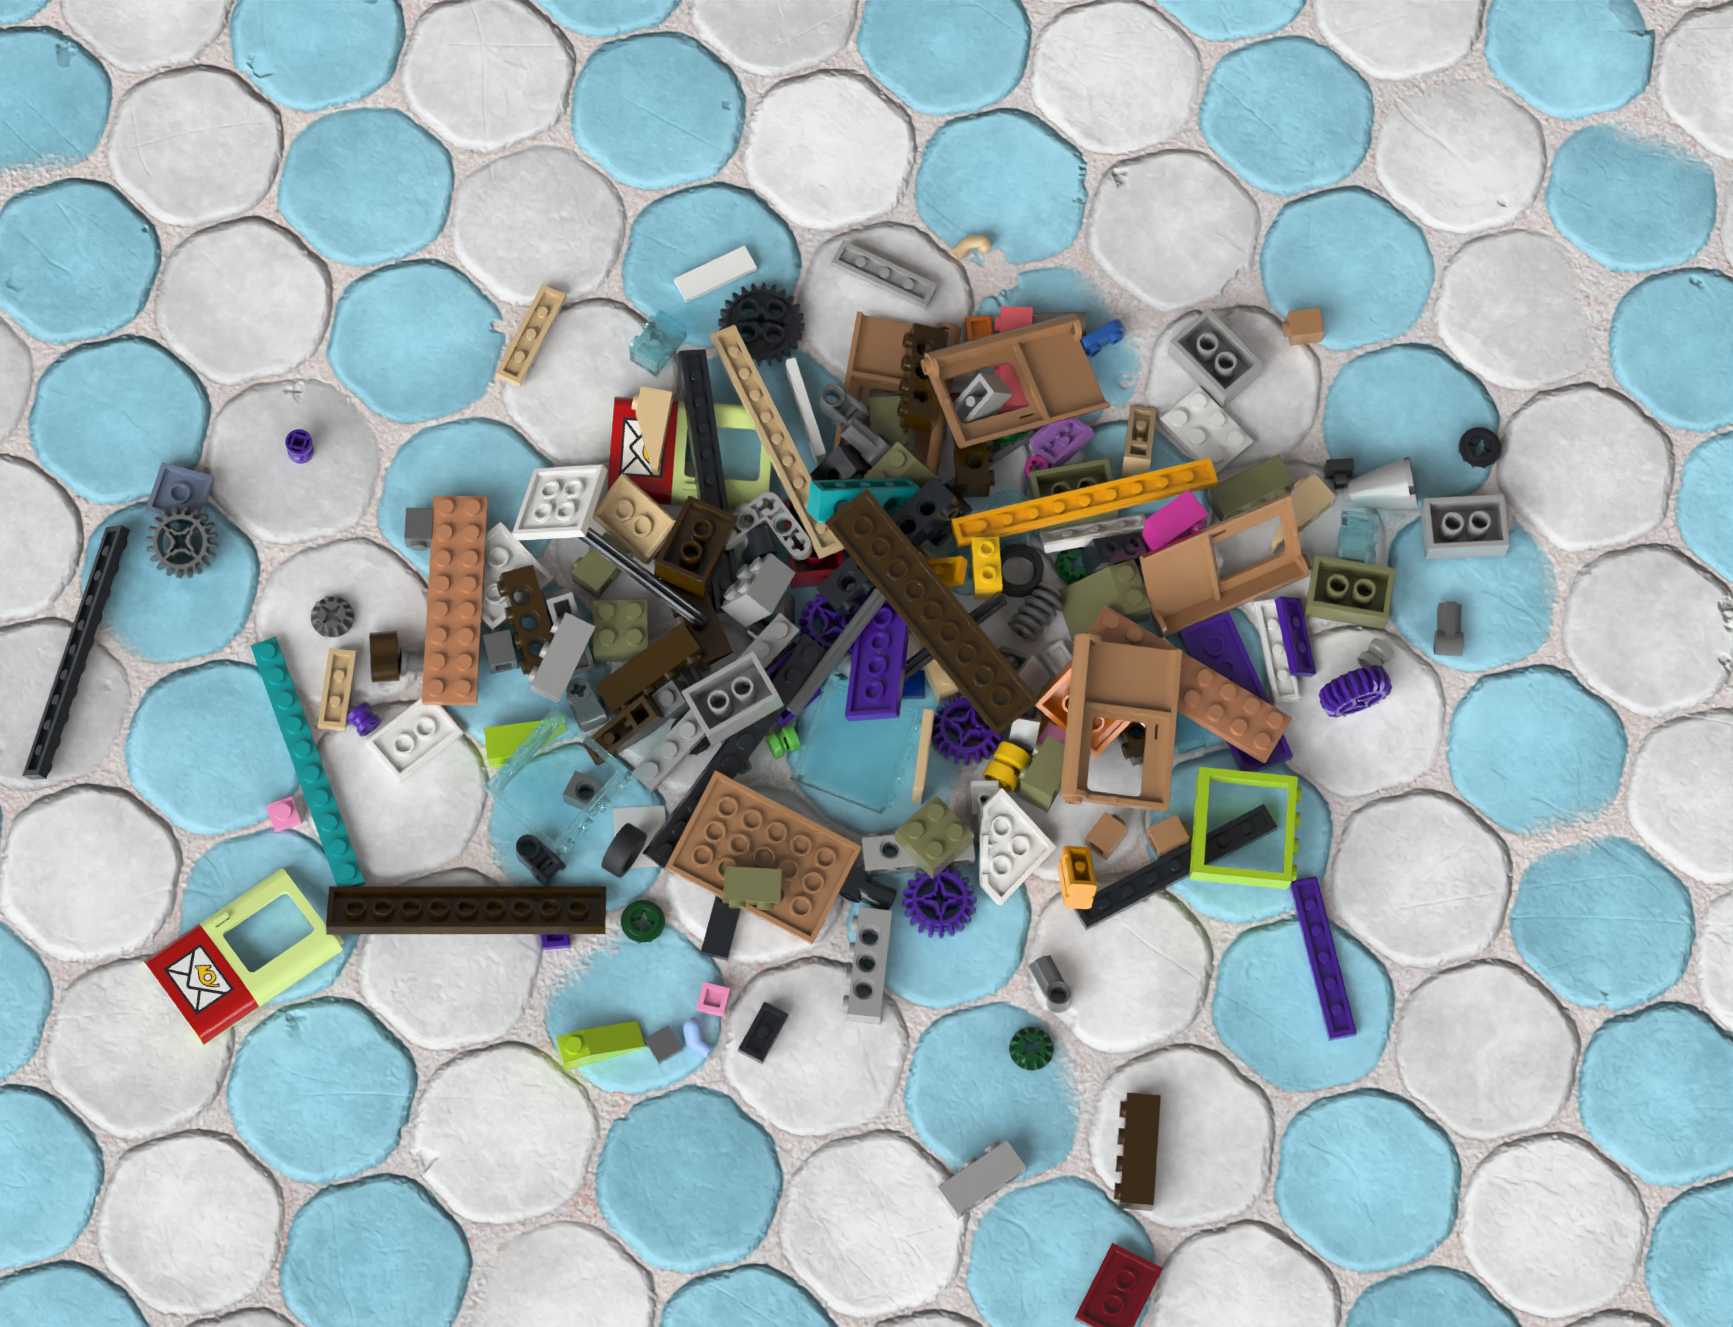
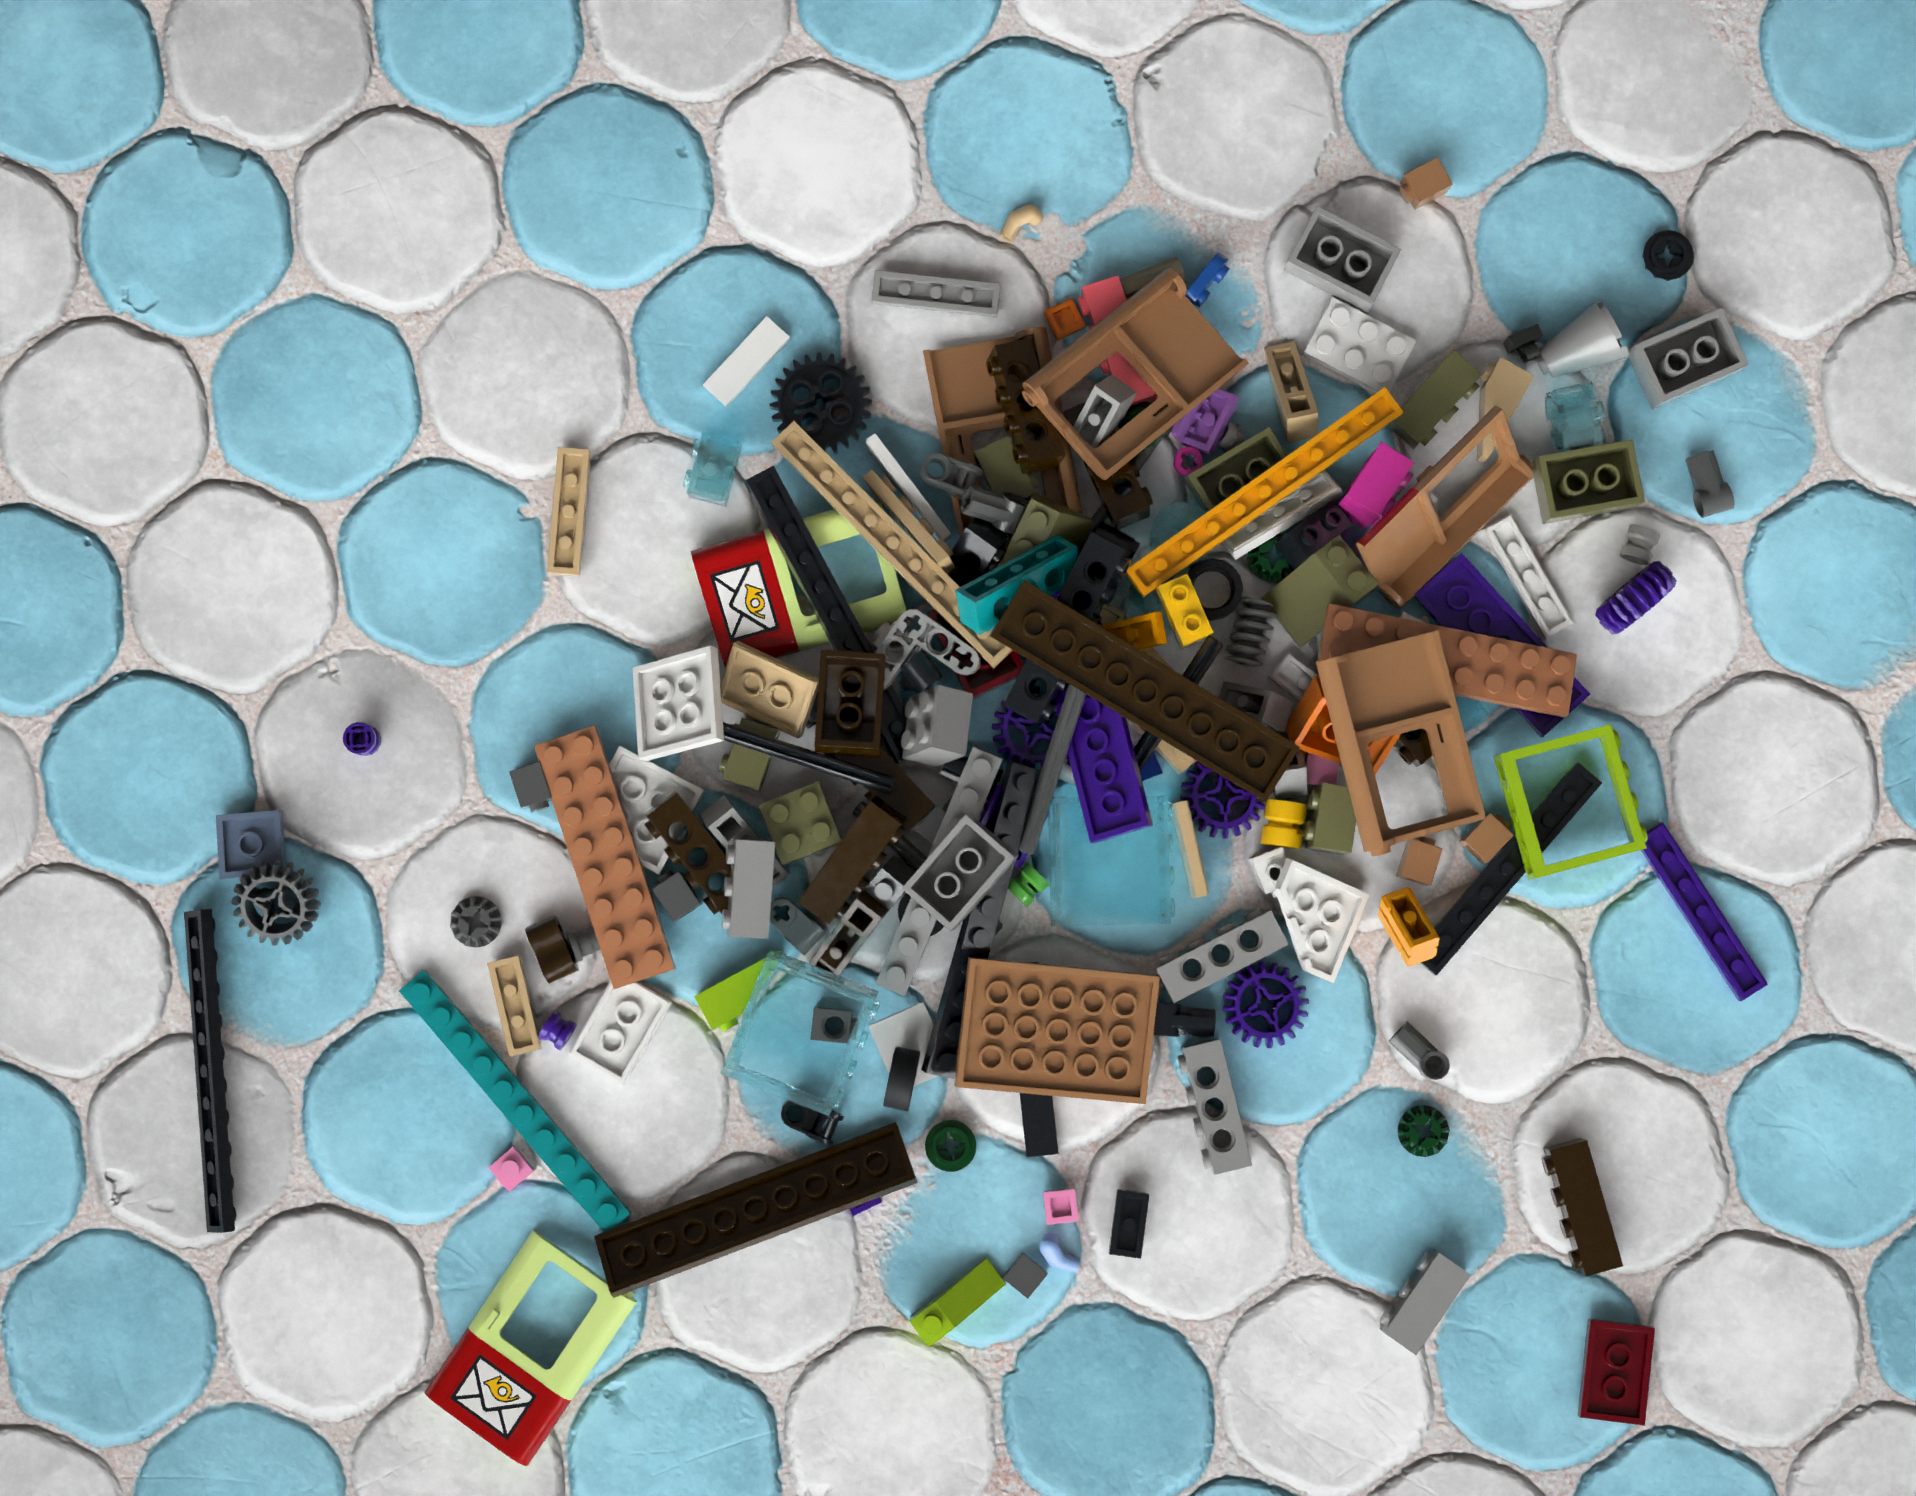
camera: 15 degrees left, 15 degrees up
tan slope [632,386,673,475] -> none
olive brick [722,866,782,910] -> none
dark grey tile [775,591,795,624] -> none
olive brick [895,795,974,879] -> none
dark purple tile [1275,596,1317,677] -> none
none -> tan plate [862,470,955,574]

